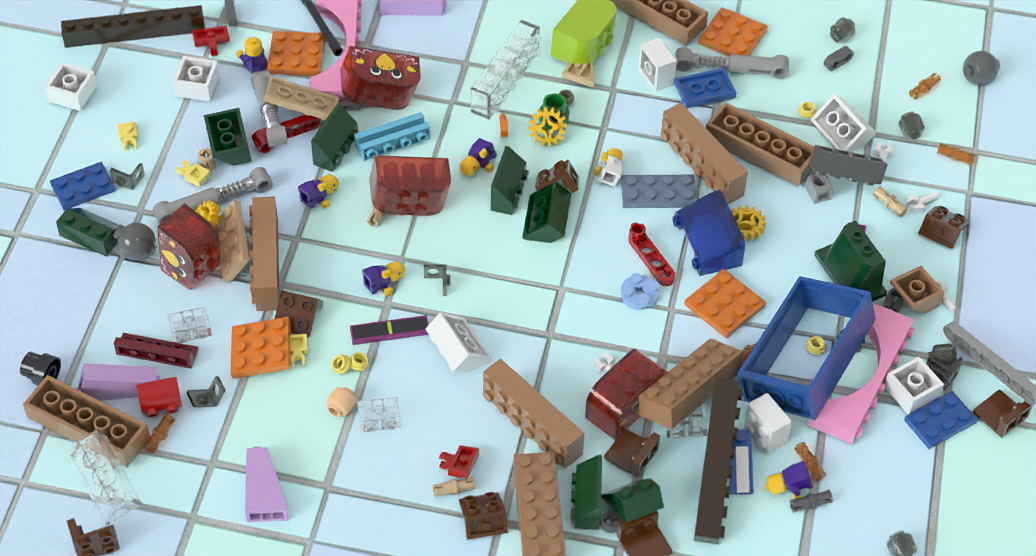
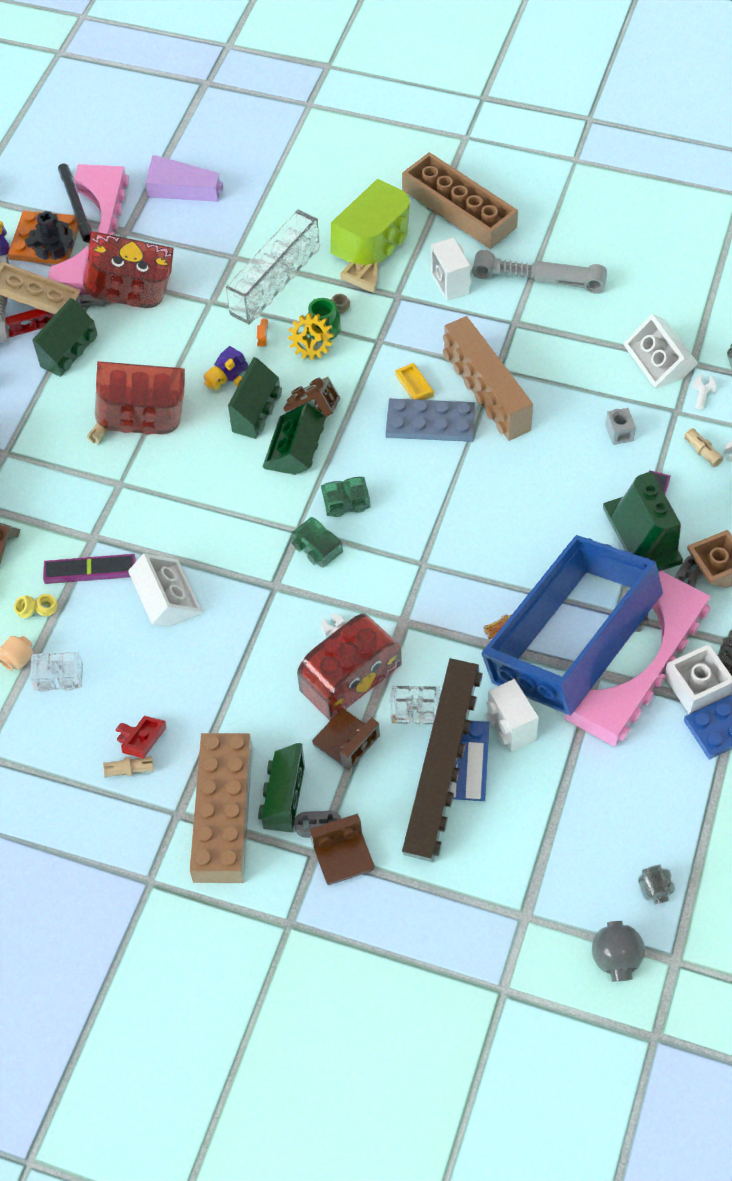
camera: 10 degrees right, 5 degrees up
dark purple piece [298,174,339,209] -> none
medium azure brick [354,112,431,161] -> none
piece [362,261,405,296] -> none
clear smoke bracket [423,264,450,296] -> none
reddish brown bracket [459,492,508,540] -> none
medium nougat brick [483,358,584,469] -> none
white piece [594,148,623,187] -> none
dark green slope [601,478,664,523] -> none
light blue plate [621,273,659,310] -> none
red beam [628,222,675,287] -> none
medium nougat brick [638,338,743,429] -> none
clear blue windscreen [672,190,745,276] -> none
blue plate [674,68,737,108] -> none
orange plate [684,269,766,339] -> none
orange plate [698,7,768,56] -> none
medium nougat brick [706,102,814,186] -> none
yellow gear [725,205,766,242] -> none
dark purple piece [765,461,813,499] -> none
dark grey pin [789,490,833,513] -> none
clear orange pin [794,442,826,482] -> none
light yellow plate [798,102,816,118] -> none
light yellow plate [806,336,826,355] -> none
dark grey brick [809,145,888,186] -> none
dark grey beam [823,46,854,71] -> none
clear smoke head [830,17,856,43] -> none
none -> black piece [24,211,75,260]
none -> clear green brick [291,517,343,568]
none -> clear green brick [321,476,371,517]
none -> yellow tile [395,362,434,400]

